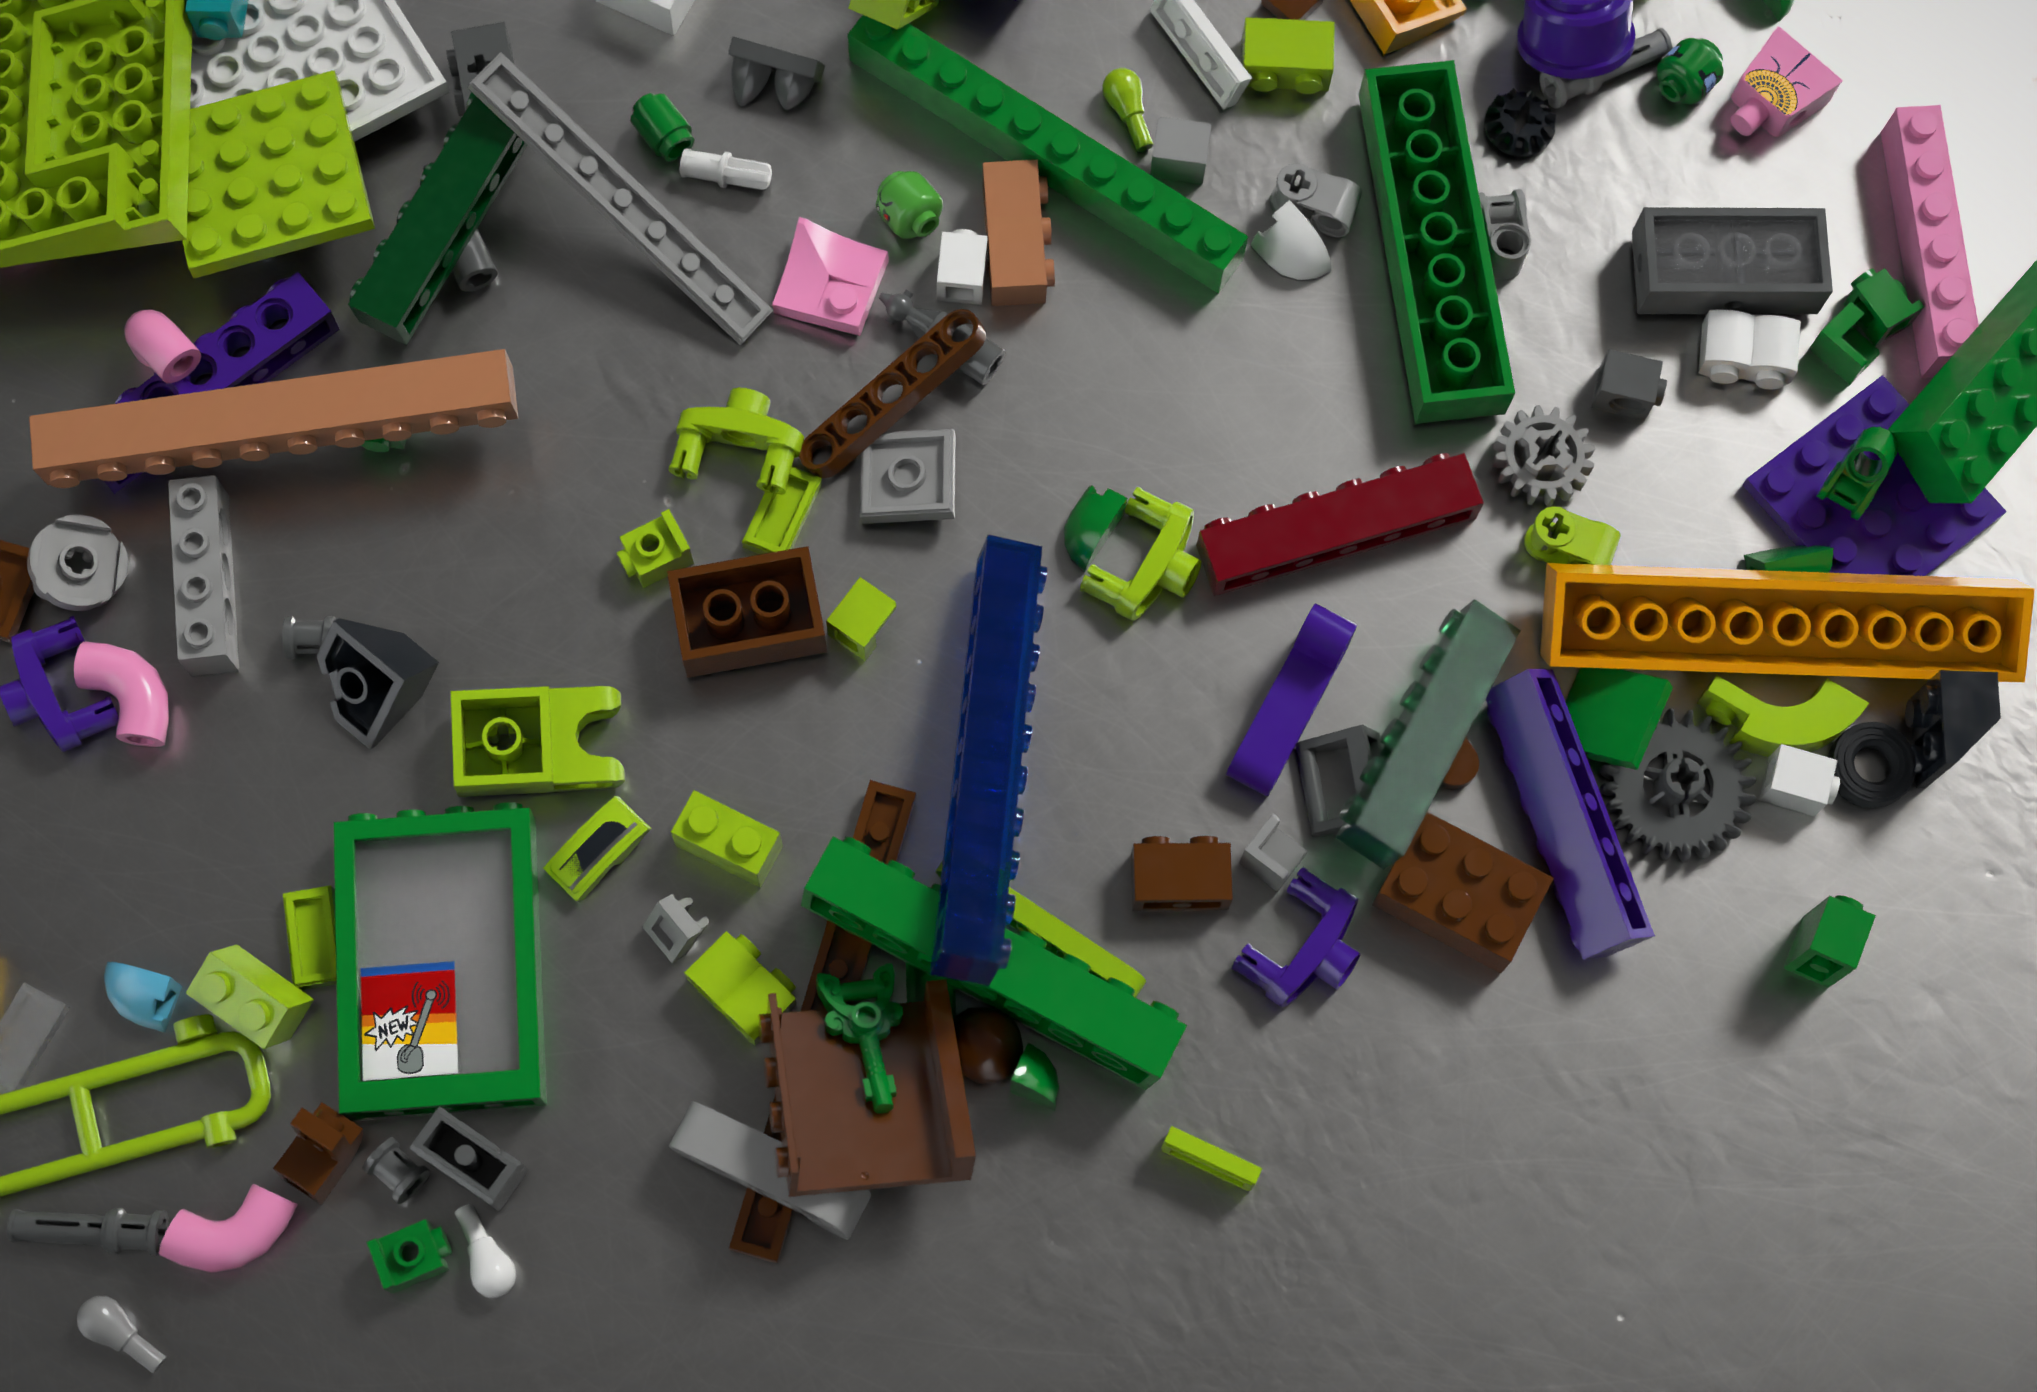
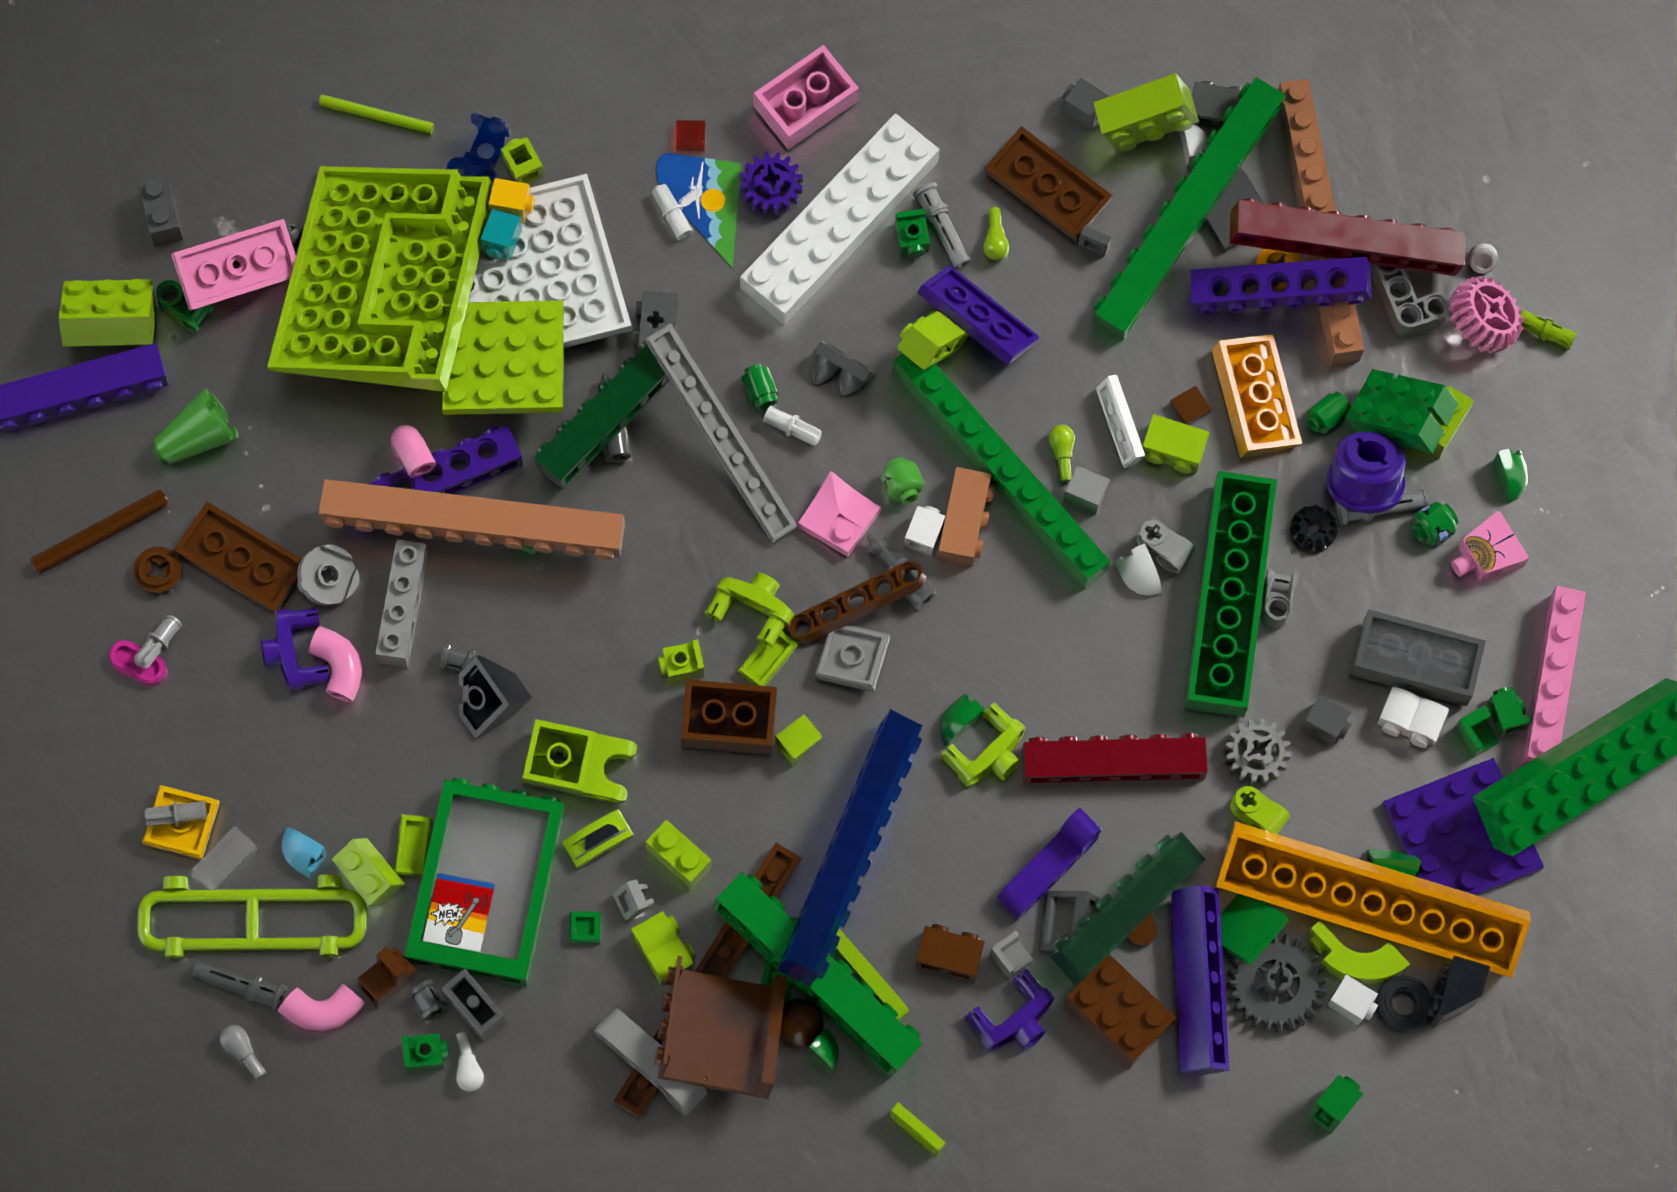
camera: 15 degrees right, 0 degrees up
green piece [816,963,903,1114] -> none
green piece [1816,427,1898,520] -> none
none -> green tile [569,911,601,944]

